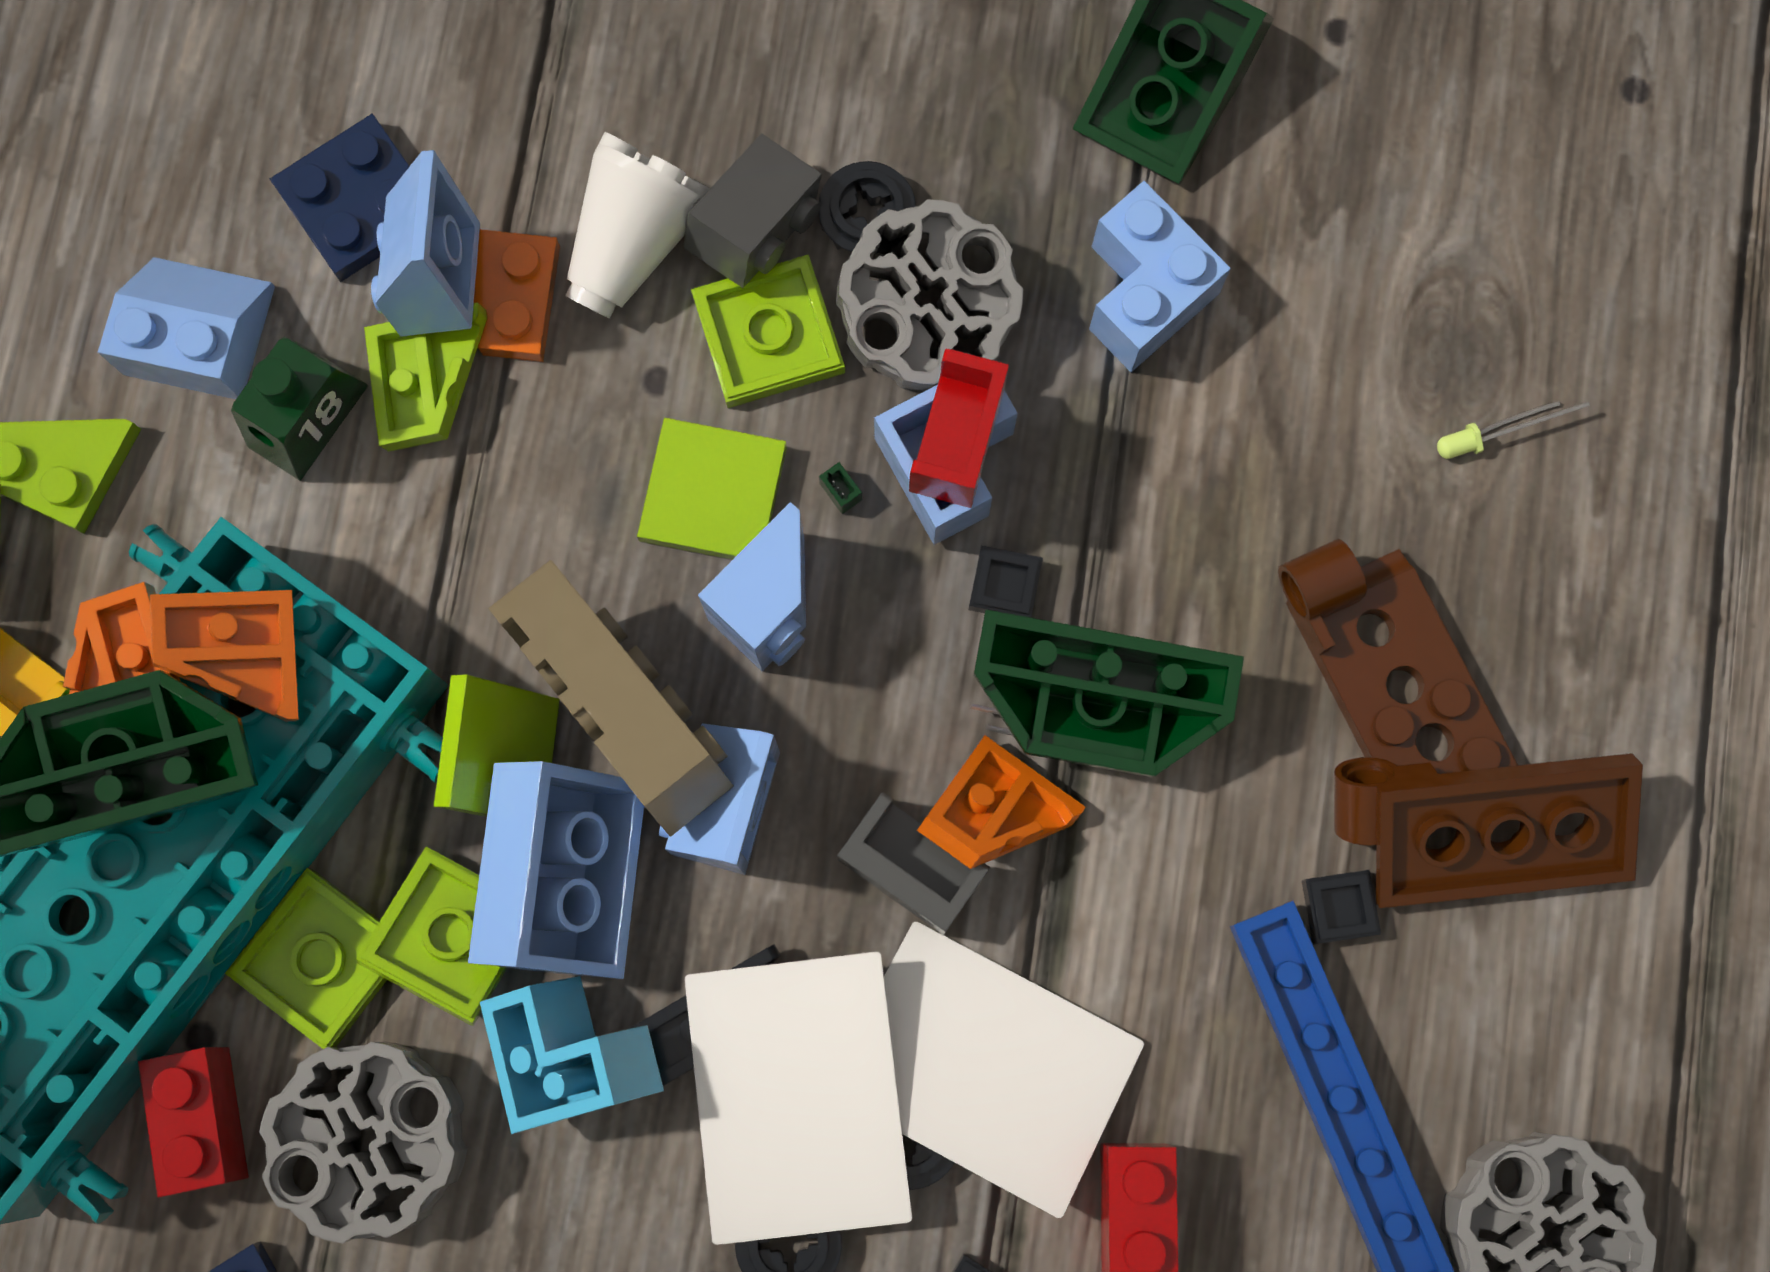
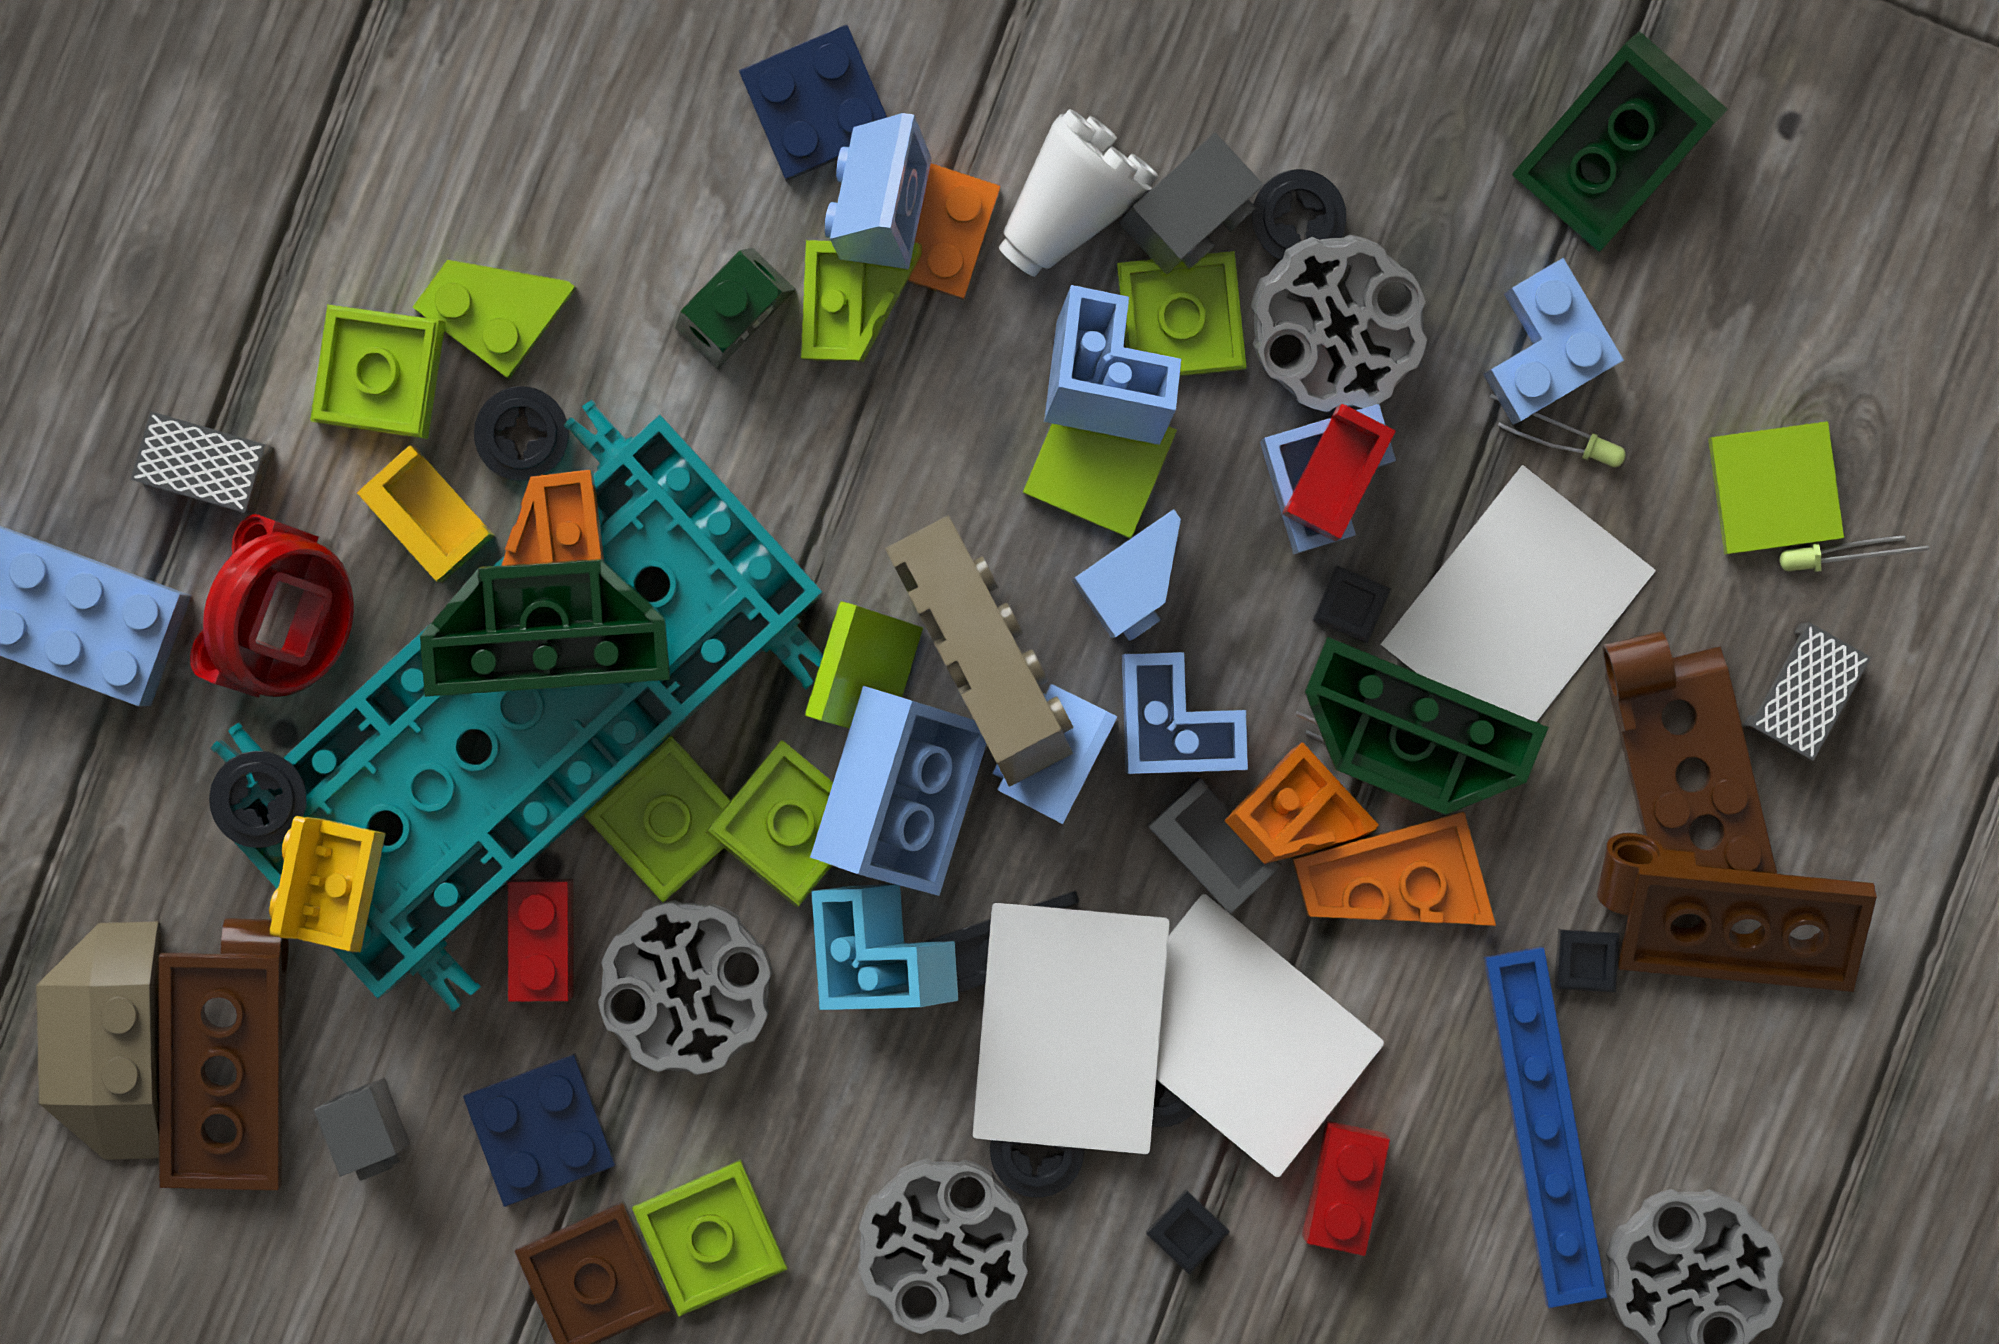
camera: 15 degrees right, 10 degrees up
light blue slope [98,257,275,399] -> none
orange wing [150,590,299,722] -> none
dark green piece [819,462,862,514] -> none
none -> black gear [474,386,570,481]
none -> light blue brick [1044,285,1181,445]
none -> light blue brick [1122,652,1248,774]
none -> orange wing [1292,811,1496,926]
none -> white sticker [1381,465,1656,722]
none -> piece [1490,394,1626,467]
none -> lime tile [1708,421,1844,555]
none -> dark grey panel [1742,622,1871,761]

